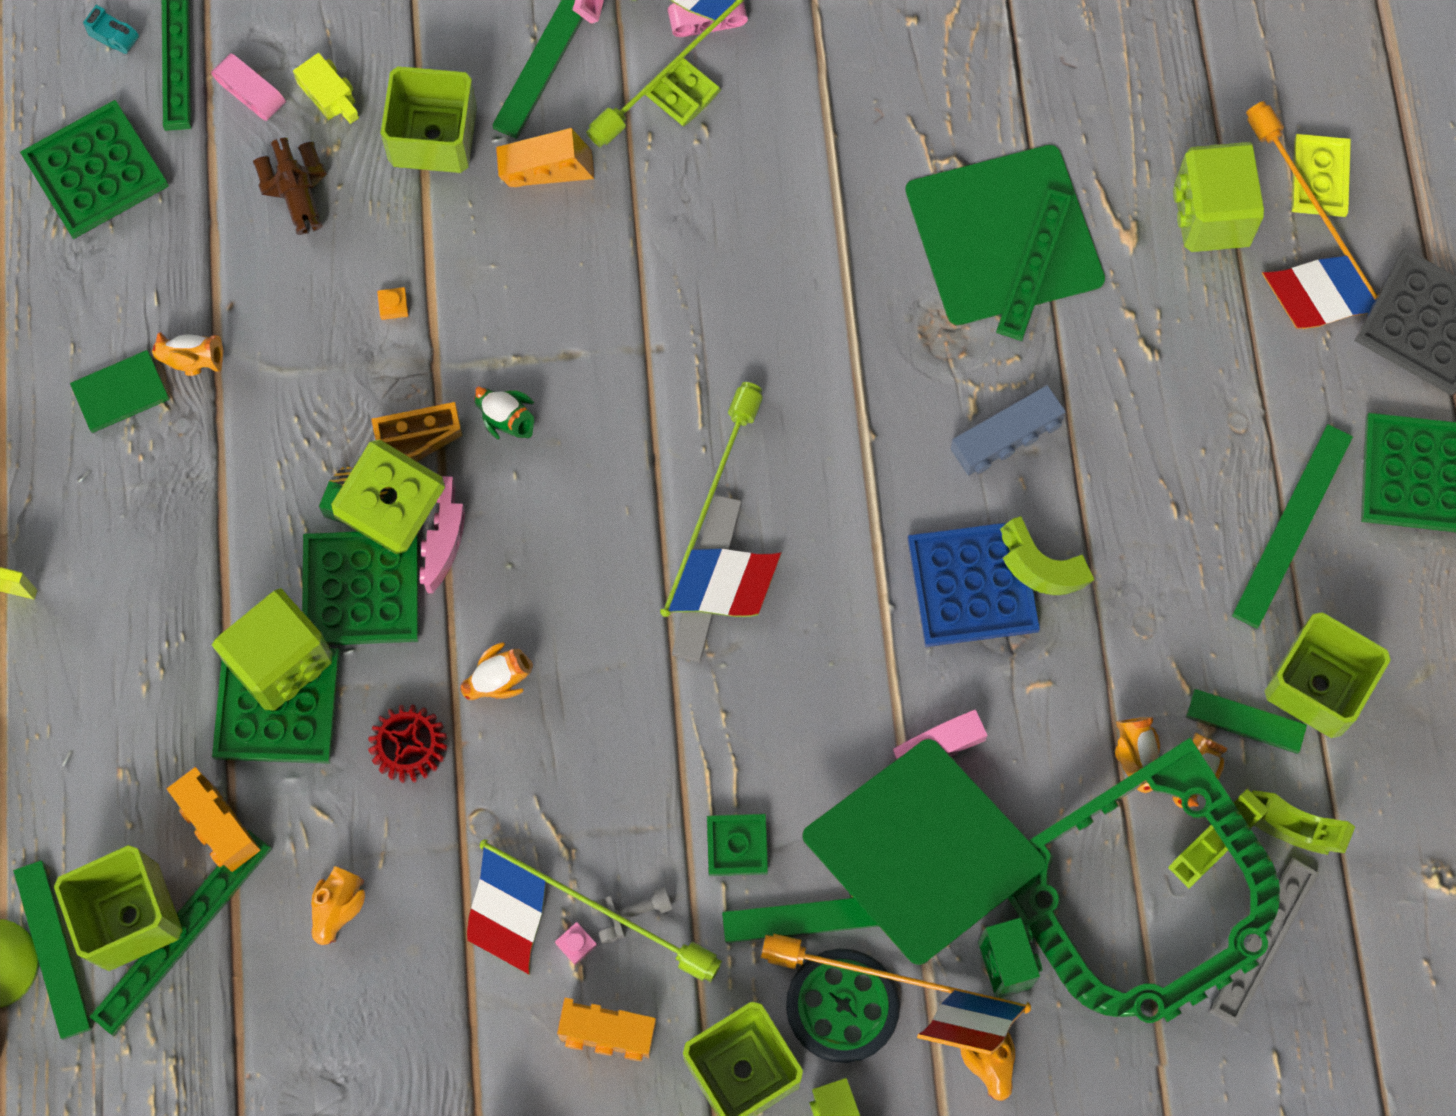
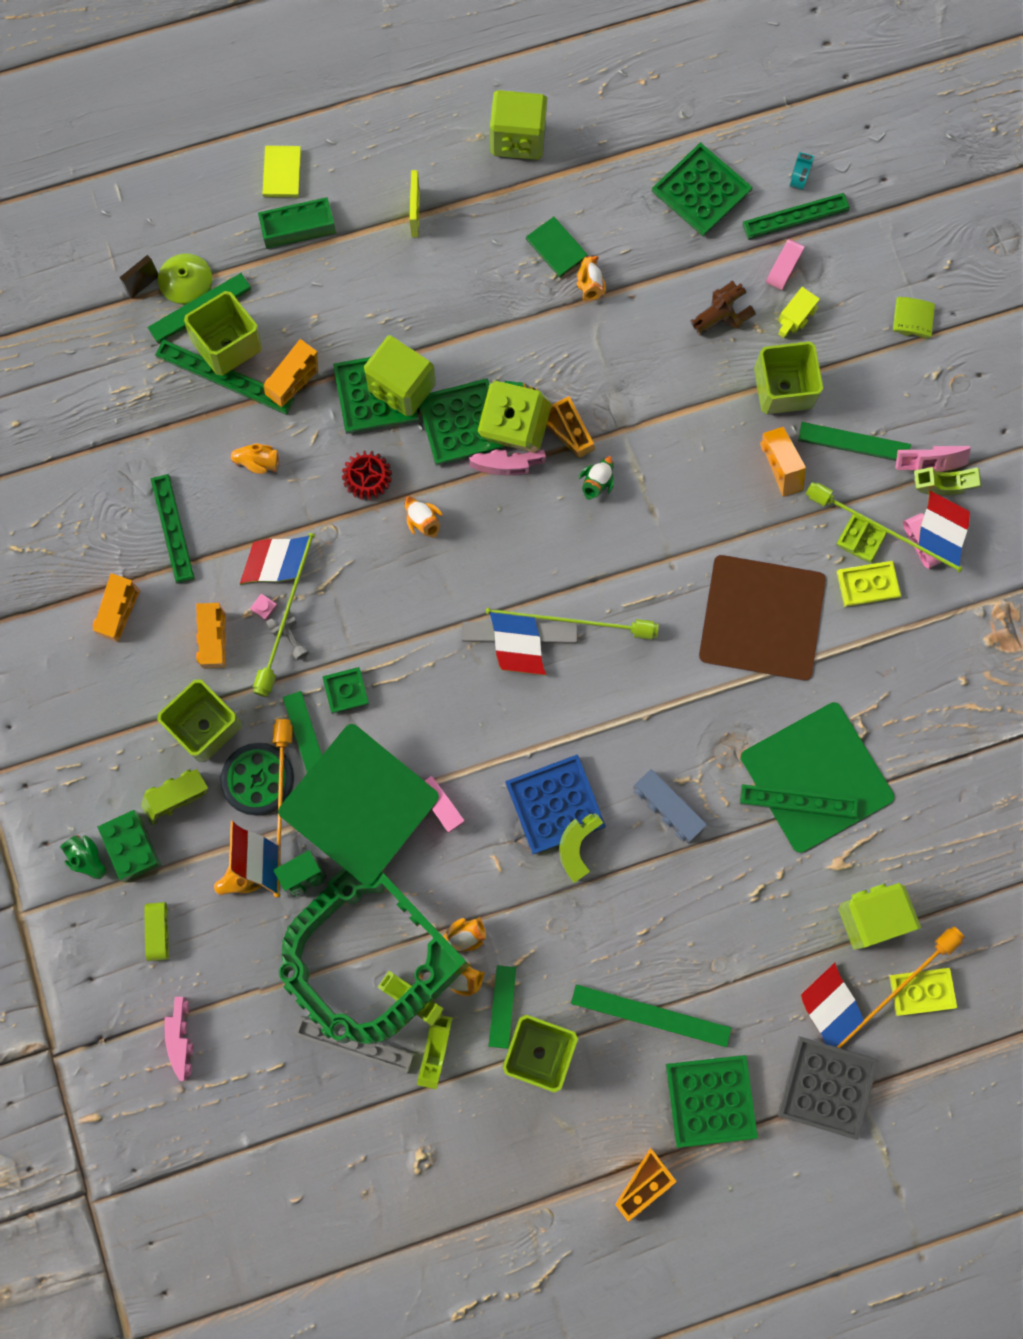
camera: 75 degrees right, 5 degrees up
light orange plate [377,287,409,320] -> none
none -> green tile [150,474,195,584]
none -> reddish brown piece [699,555,826,681]
none -> neon yellow tile [837,561,901,607]

